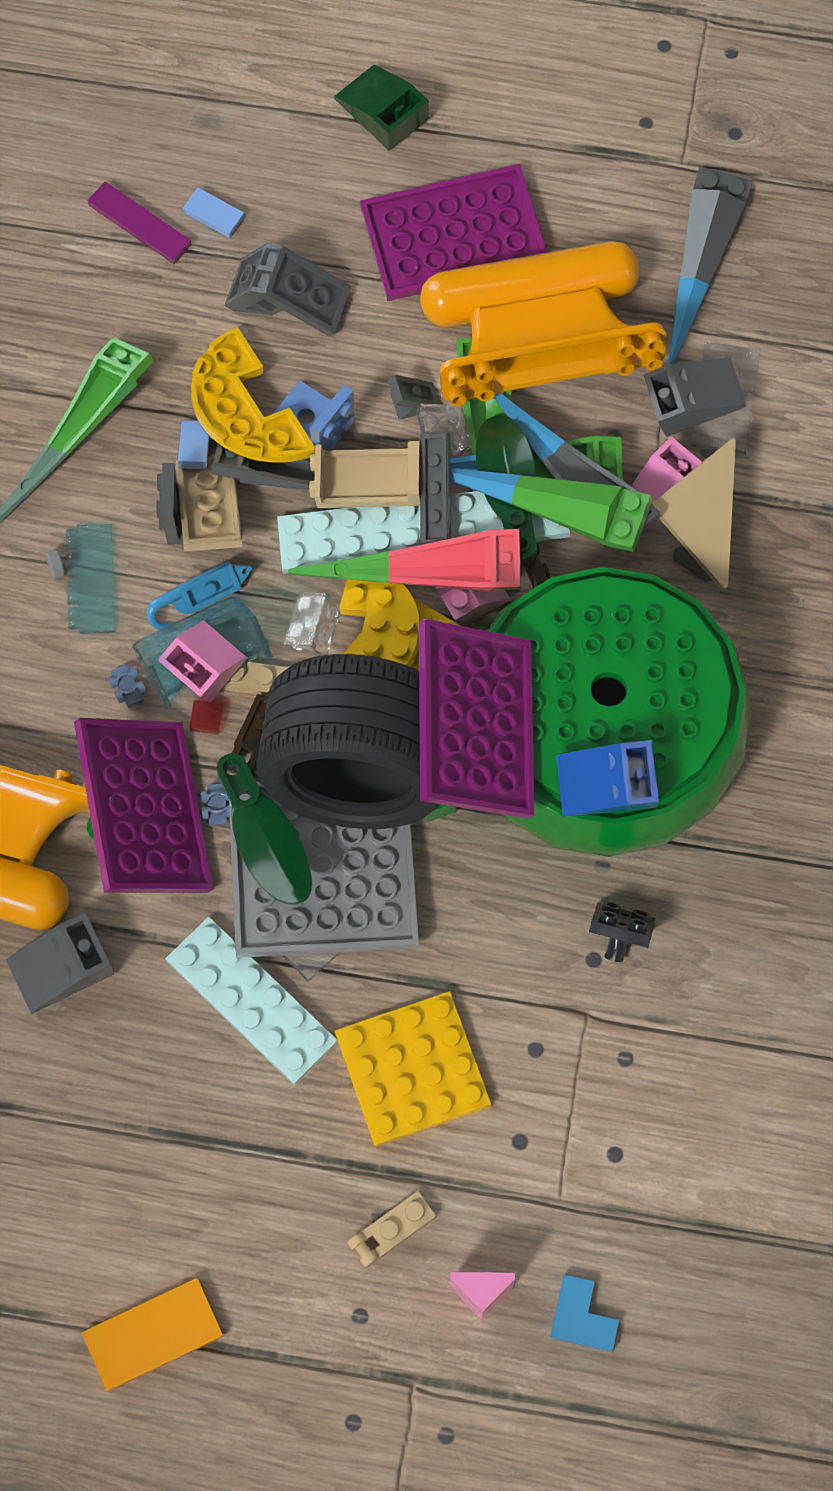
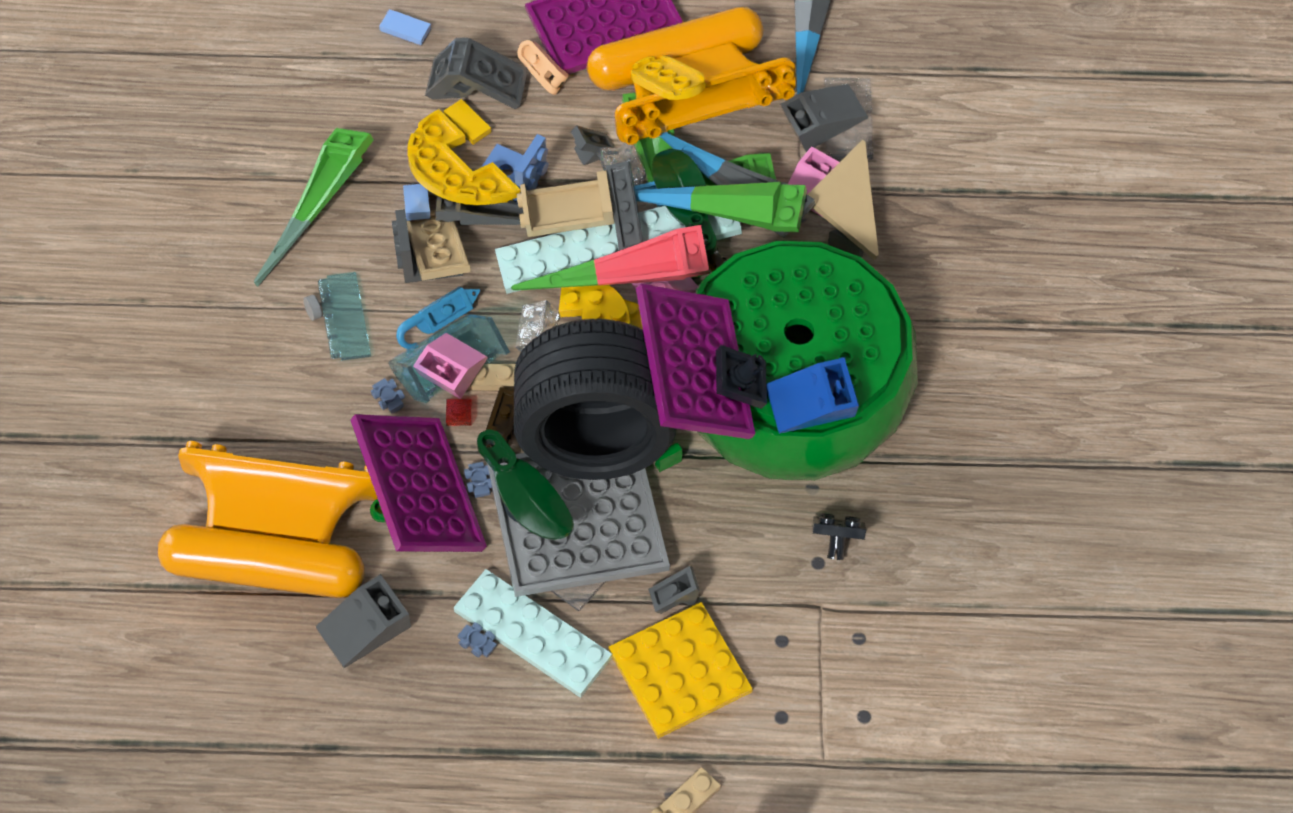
camera: 10 degrees left, 10 degrees down
magenta tile [87,182,191,264] -> none
none -> yellow tile [443,99,491,145]
none -> sand blue piece [457,622,497,658]
none -> light nougat plate [518,40,569,95]
none -> yellow tile [631,56,706,100]
none -> dark grey slope [649,566,700,614]
none -> black plate [716,345,767,409]

